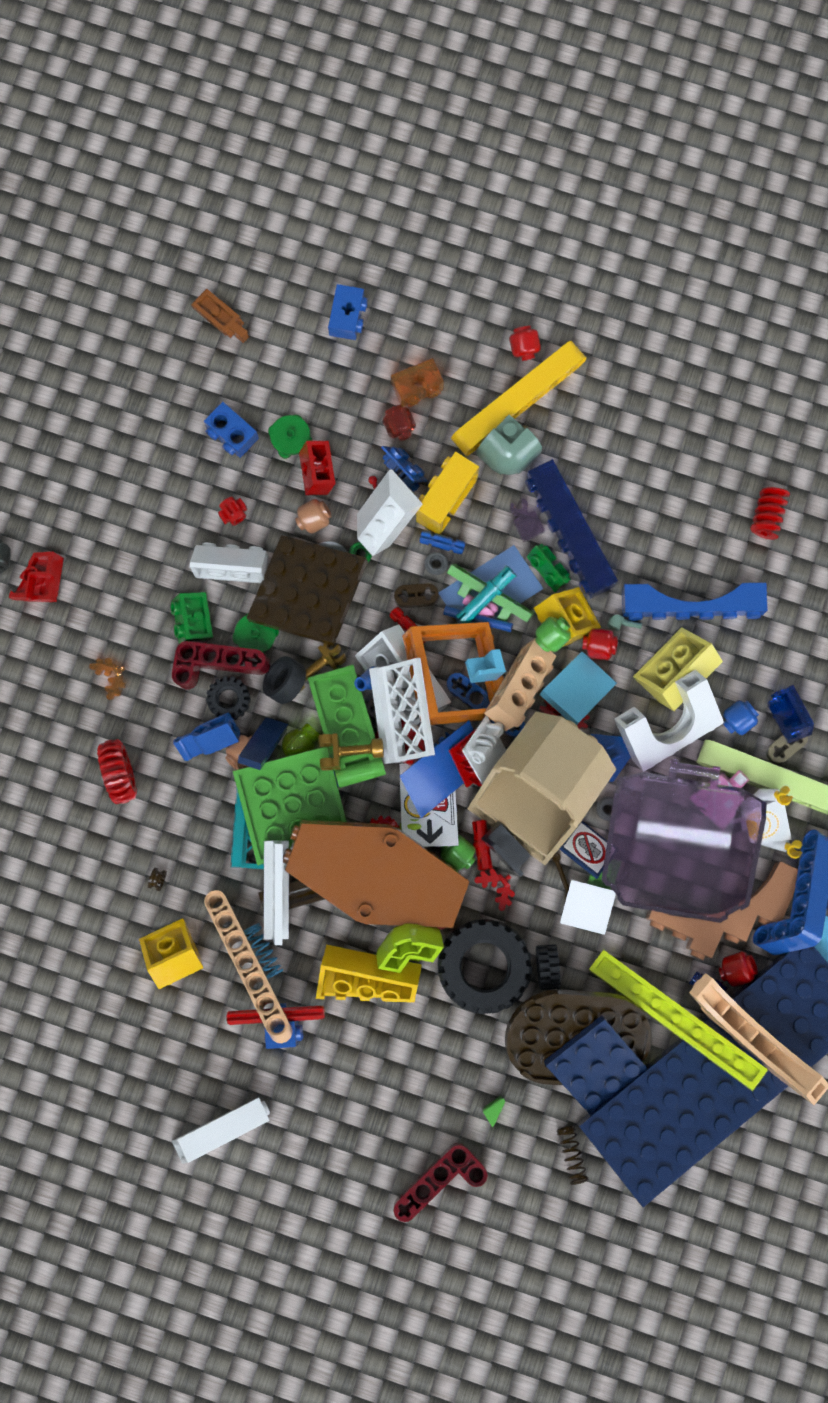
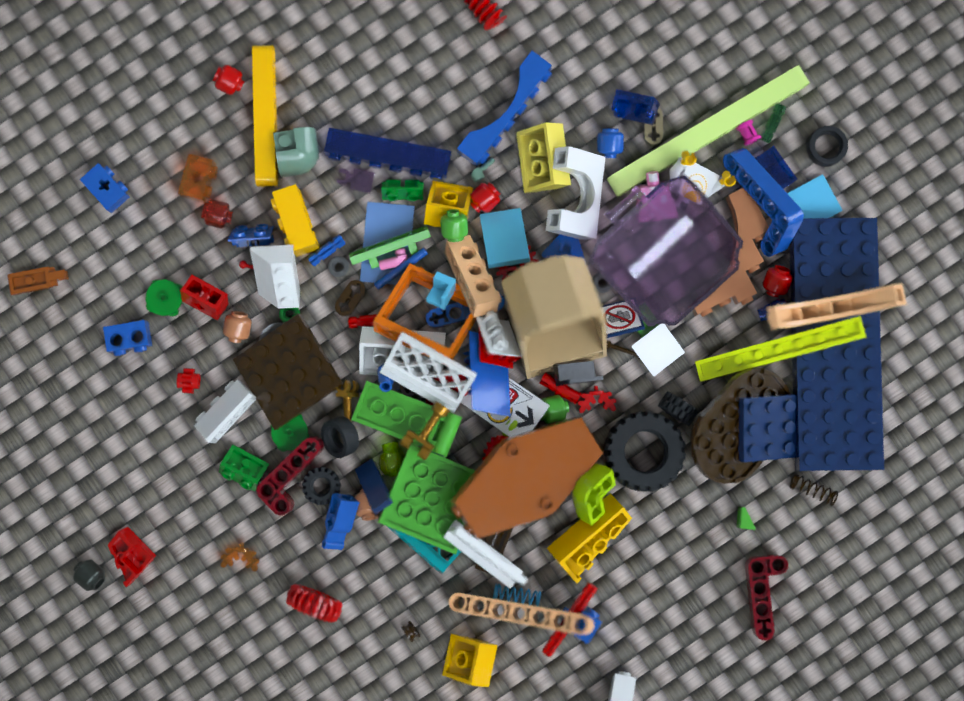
camera: 50 degrees left, 5 degrees up
teal pin [456,565,517,624] -> none

